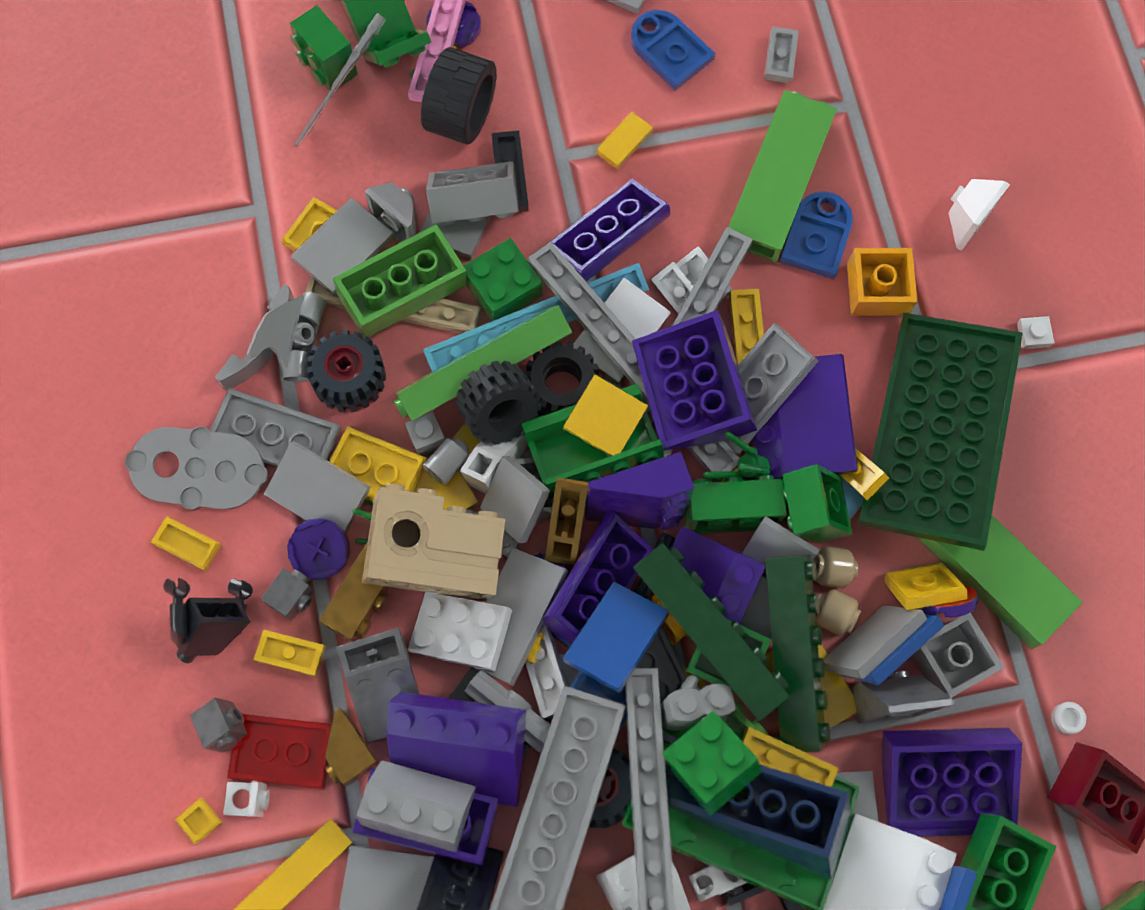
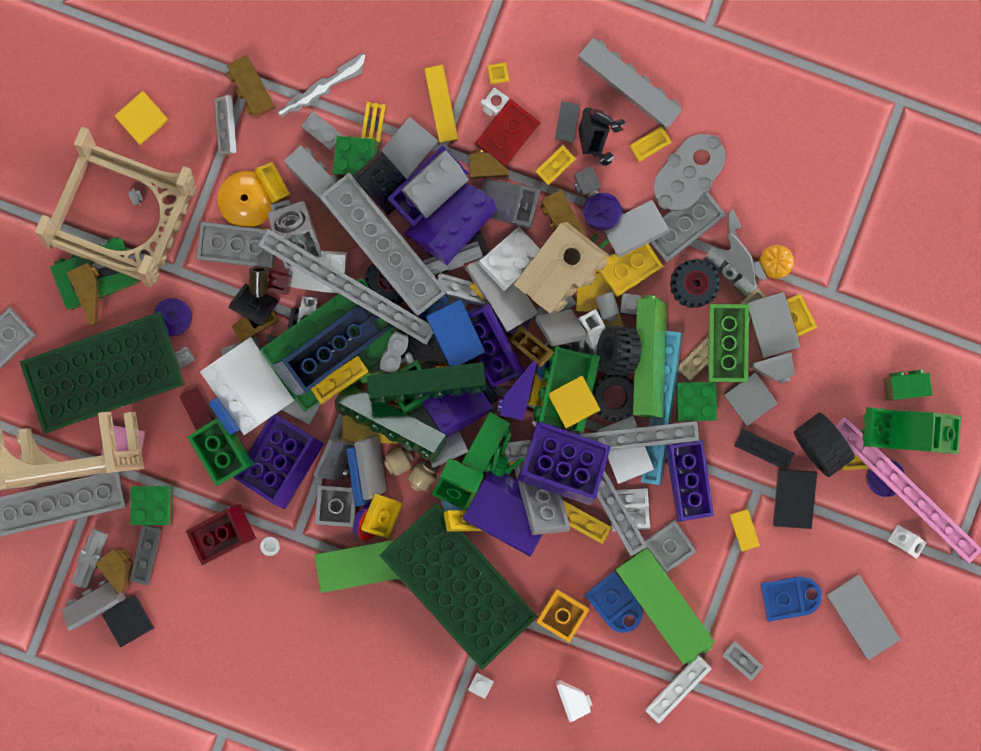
camera: 135 degrees right, 15 degrees up
flat silver brick [190,697,247,752] -> none
light grey sword [295,13,386,147] -> none
light grey slope [426,161,518,226] -> none
green brick [662,710,761,816] -> none
none -> dark grey tile [555,101,580,143]
none -> light grey brick [578,38,682,130]
none -> light grey tile [645,520,697,573]
none -> white tile [645,655,712,724]
none -> light orange piece [759,244,794,279]
none -> black tile [773,469,817,529]

